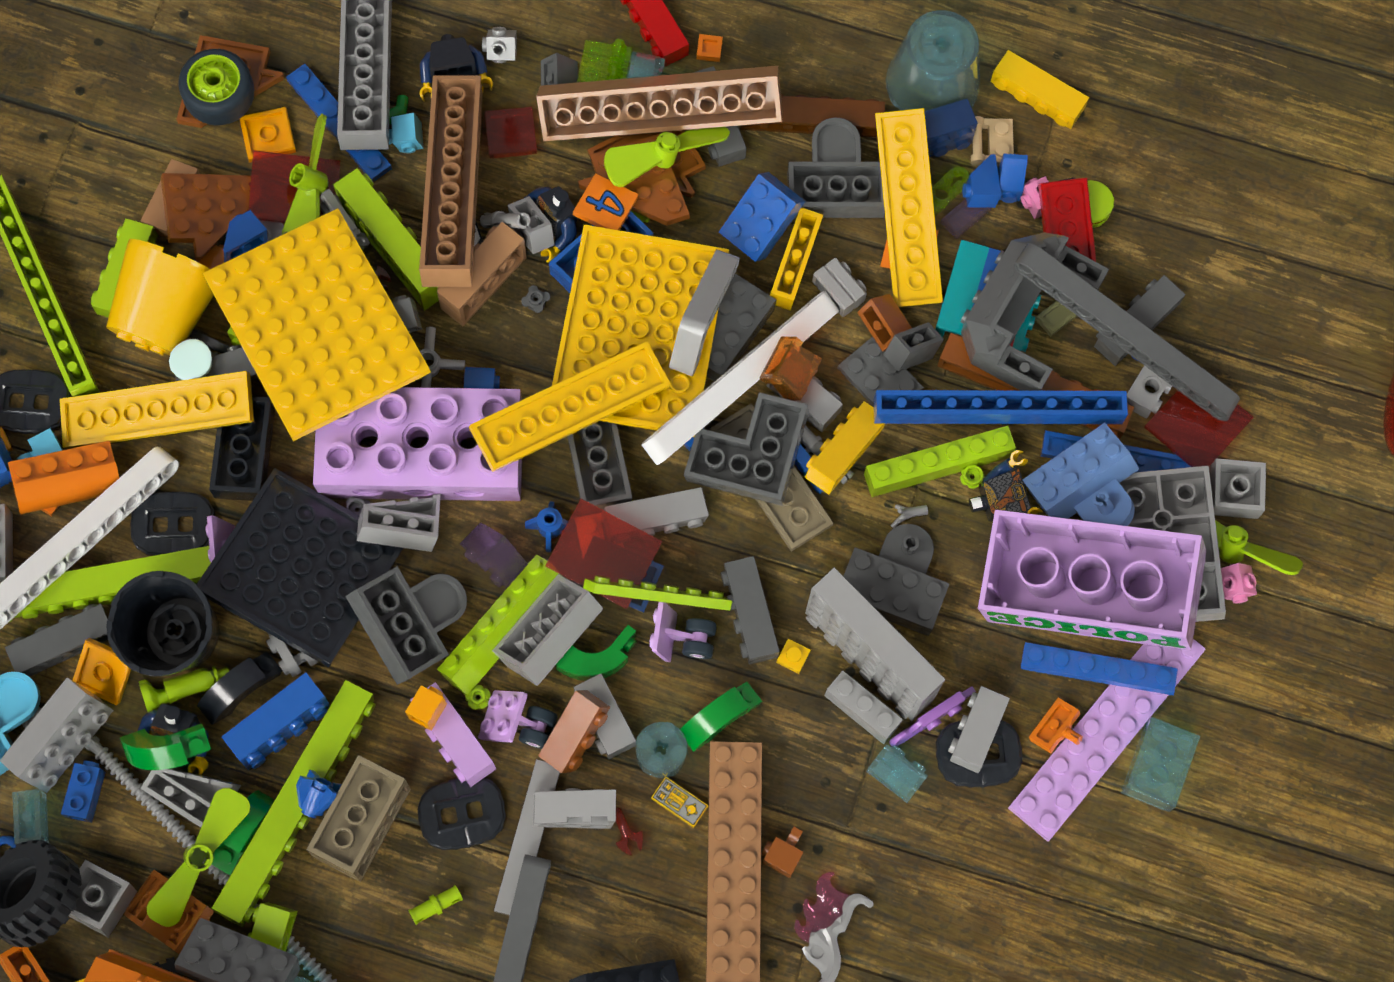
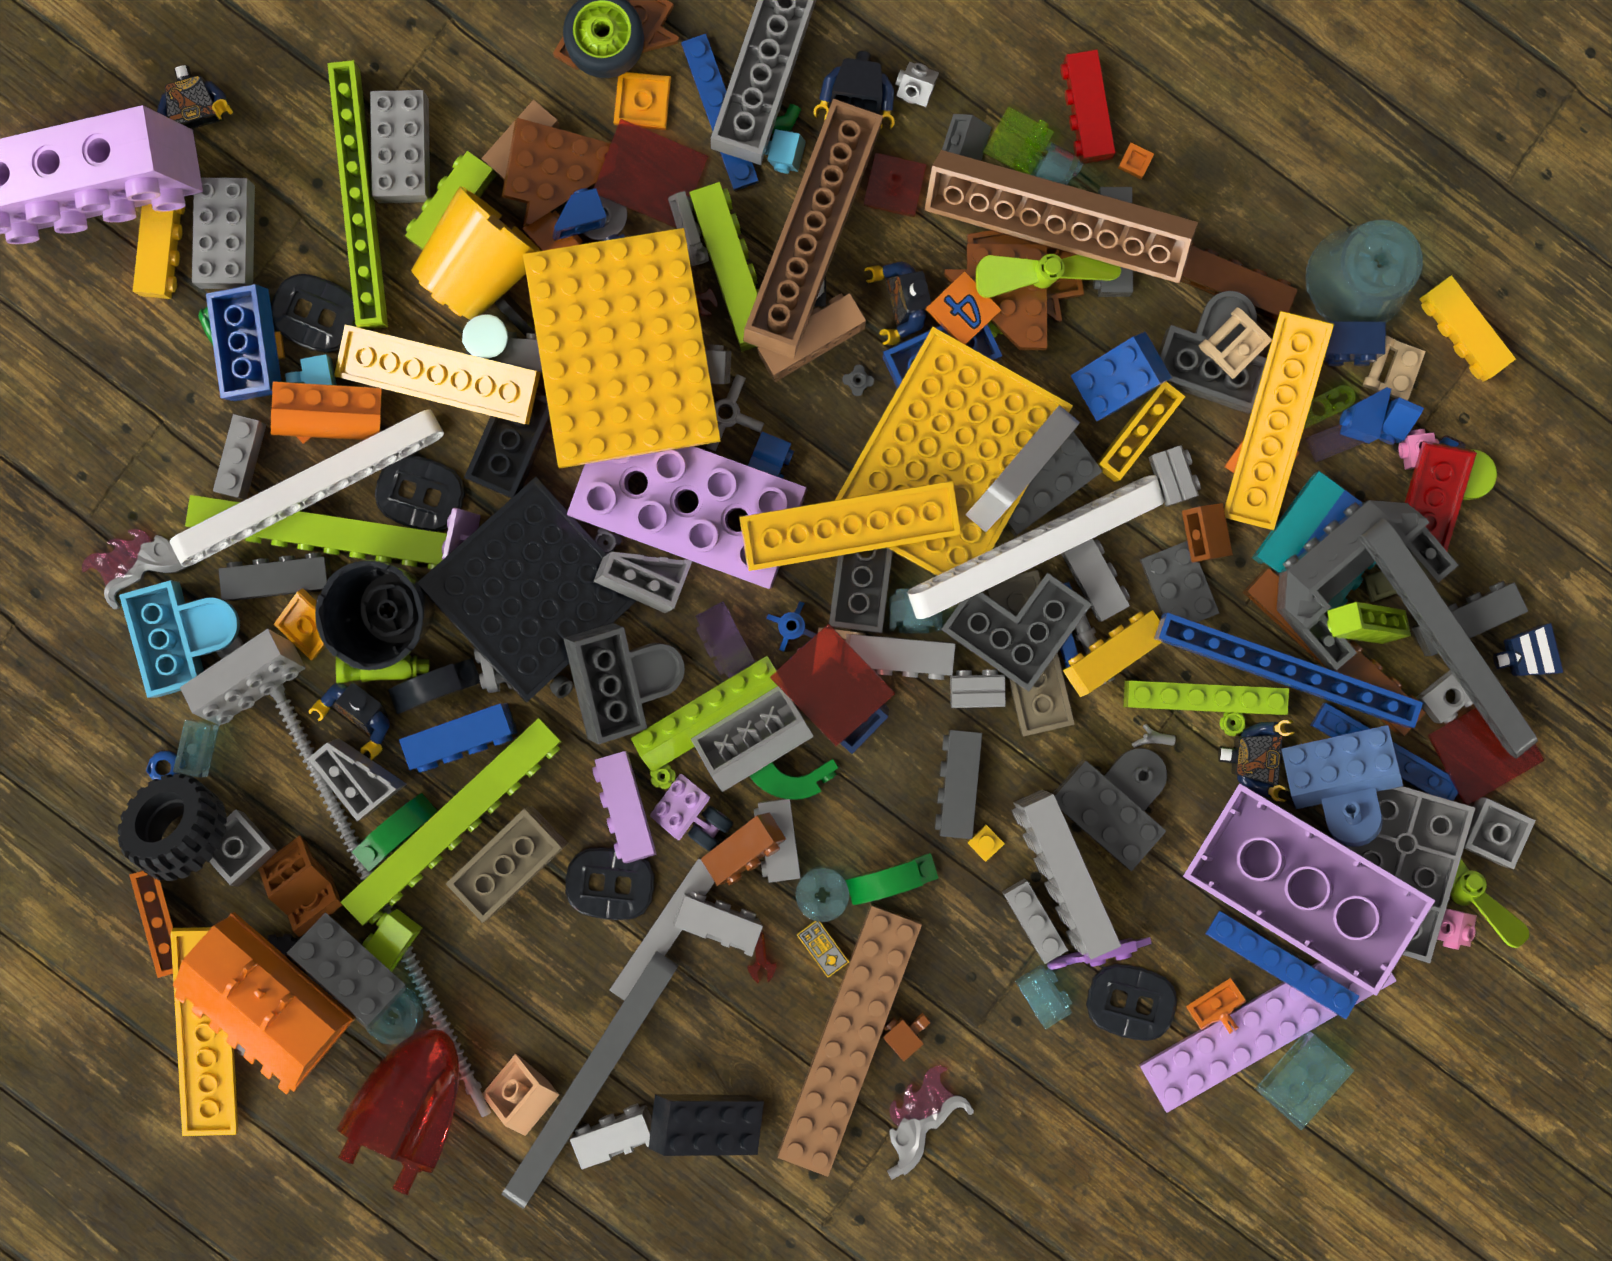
camera: 25 degrees right, 15 degrees up
blue brick [61,761,106,823] -> none
green arch [120,723,211,770] -> none
lime piece [147,788,250,927] -> none
lime piece [282,114,328,235] -> none
blue brick [296,770,342,818] -> none
light orange brick [405,685,447,731] -> none
lime pin [408,885,463,925] -> none
light grey pin [480,211,530,229] -> none
light grey brick [508,196,554,254] -> none
lime plate [583,575,732,611] -> none
lavender plate [650,602,716,662] -> none
clear orange hips [759,336,822,401] -> none
dark grey brick [883,322,944,372] -> none
light grey brick [948,686,1010,773] -> none
none -> light grey brick [370,90,430,203]
none -> dark grey hinge [550,675,573,698]
none -> clear light blue brick [889,589,943,634]
none -> light grey brick [950,670,1005,708]
none -> tan plate [1199,307,1272,379]
none -> lime brick [1327,602,1411,644]
none -> dark blue torso [1493,623,1563,676]

